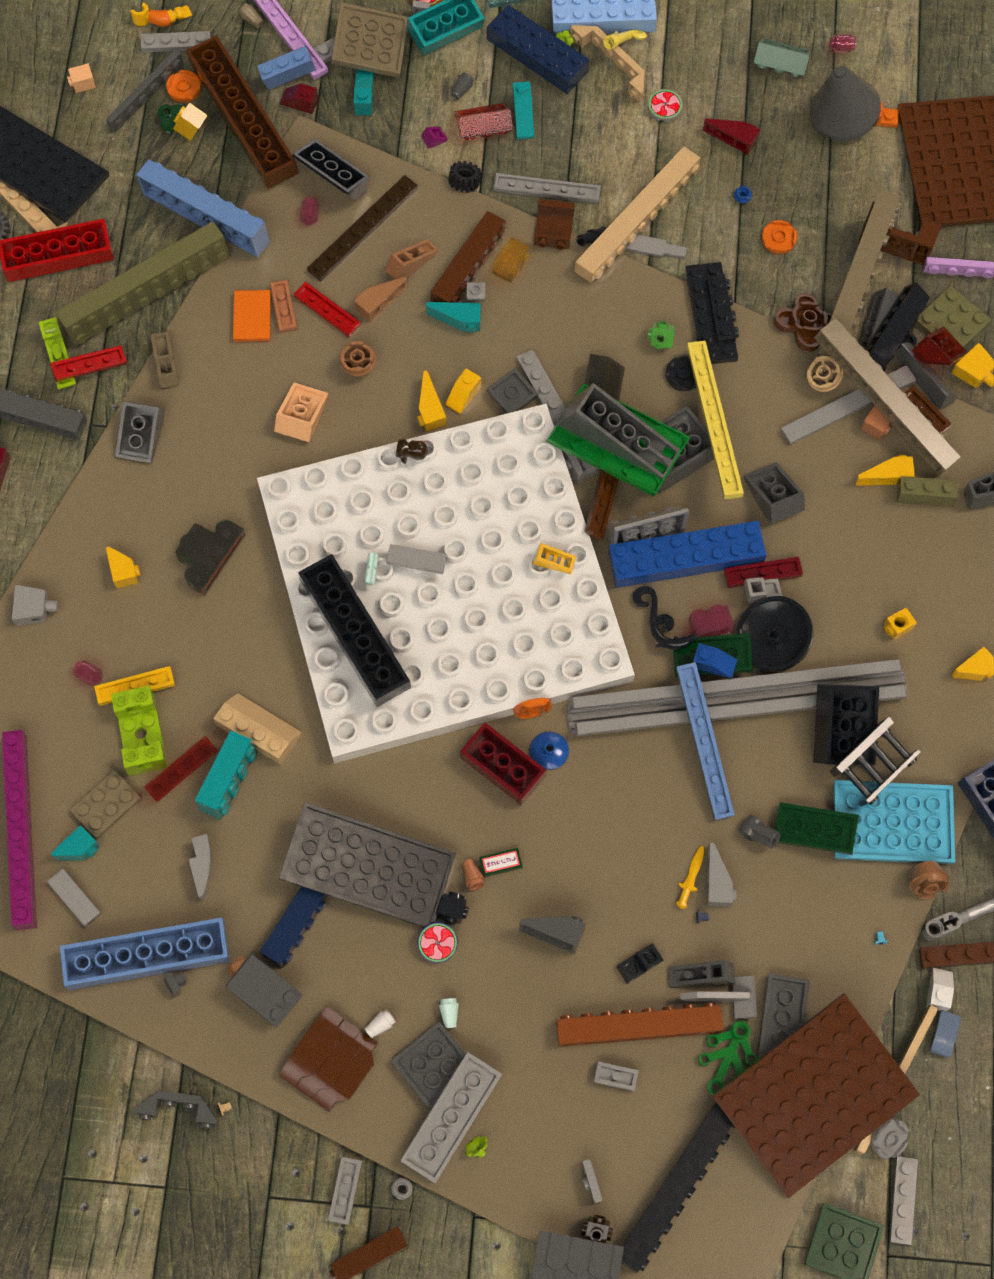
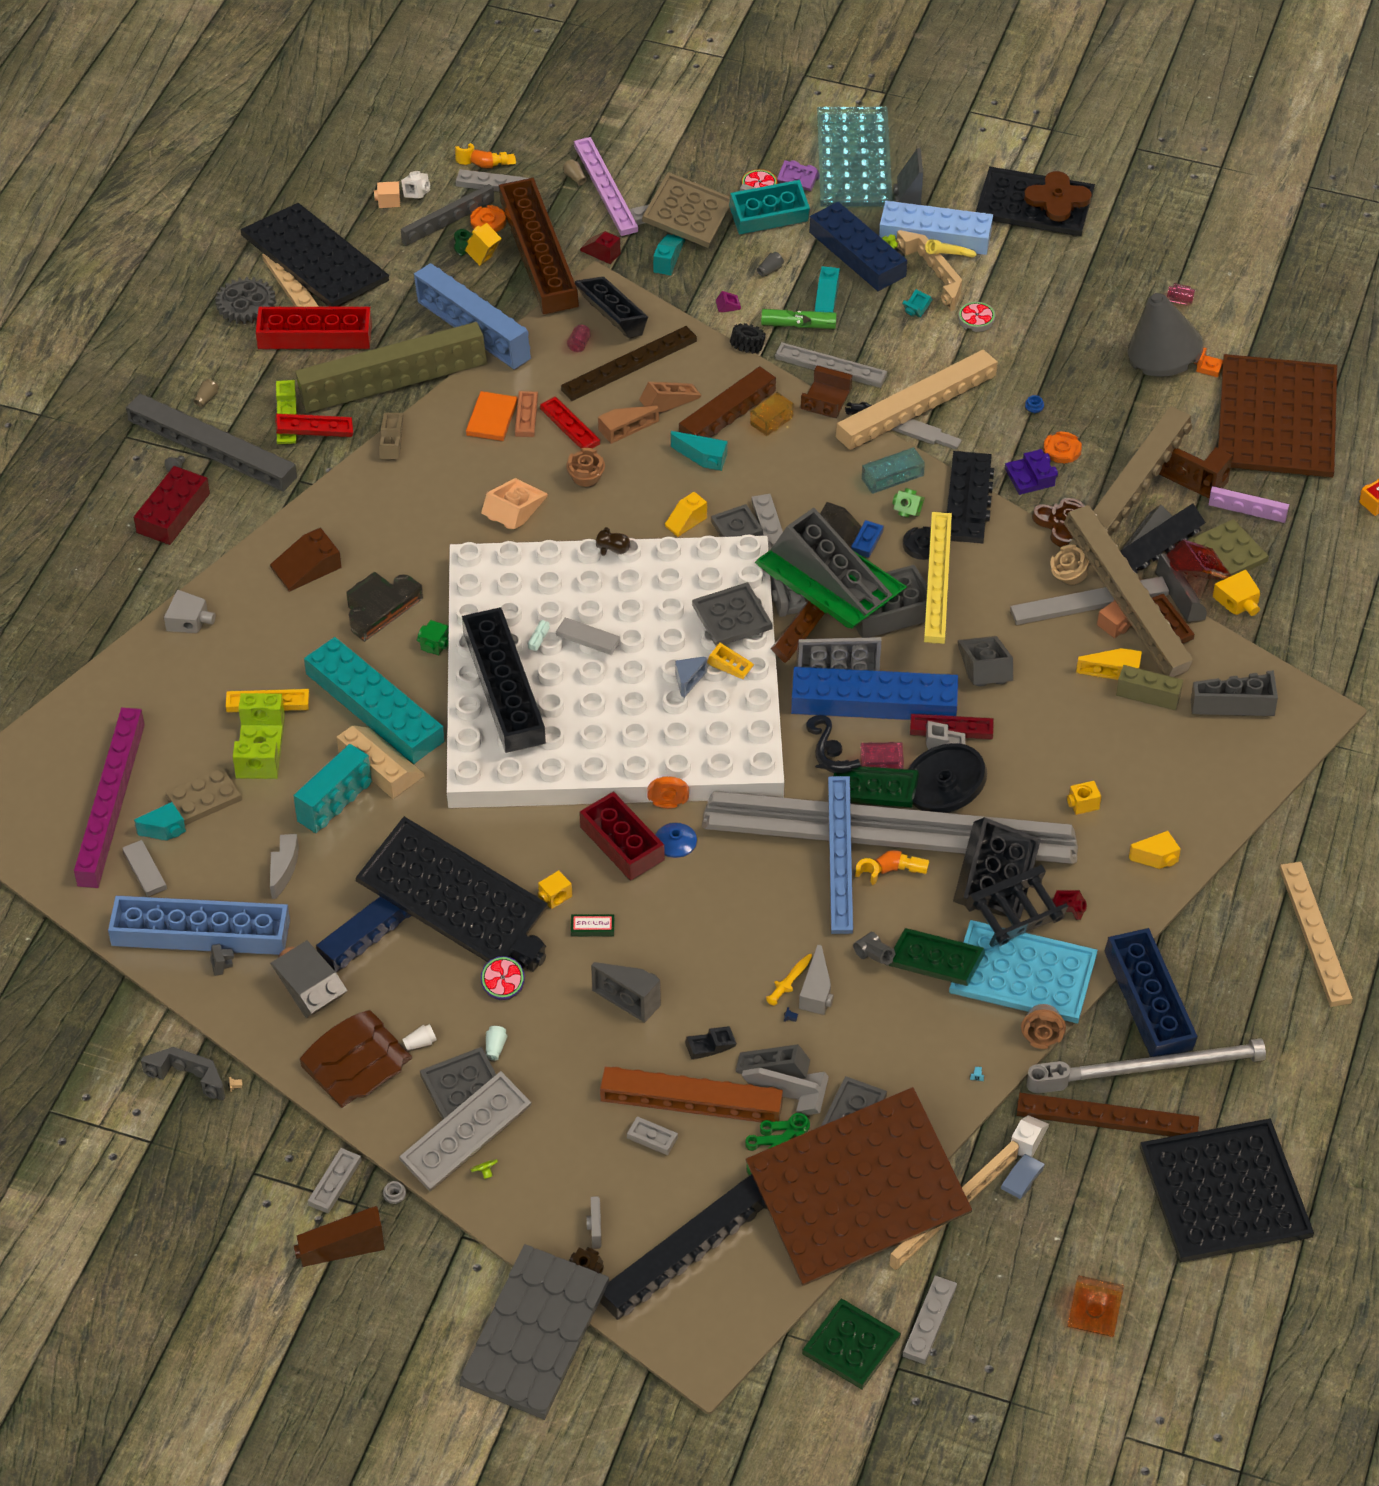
camera: 15 degrees right, 20 degrees down
clear pink brick [72,660,103,686] -> none
yellow slope [106,547,141,588] -> none
dark grey slope [115,401,165,463] -> none
clear red brick [143,736,218,802] -> none
medium blue brick [258,46,316,90] -> none
yellow slope [417,370,447,432] -> none
clear red slope [454,103,513,140] -> none
nougat cone [462,859,485,891] -> none
light grey bracket [467,282,485,300] -> none
blue slope [693,643,737,679] -> none
dark red slope [703,118,760,155] -> none
sand green slope [754,38,812,77] -> none
light grey tile [871,1118,909,1159] -> none
none -> reddish brown slope [270,527,342,592]
none -> teal brick [304,637,445,764]
none -> white brick [401,171,430,199]
none -> green brick [417,620,449,656]
none -> yellow brick [538,870,572,909]
none -> sand blue slope [675,656,707,698]
none -> dark grey plate [692,582,773,646]
none -> bright green piece [761,309,837,329]
none -> blue plate [851,520,884,558]
none -> yellow piece [855,850,929,885]
none -> clear light blue brick [862,447,925,494]
none -> teal bracket [902,289,933,318]
none -> dark purple plate [1005,449,1058,495]
none -> dark red bracket [1052,890,1087,920]

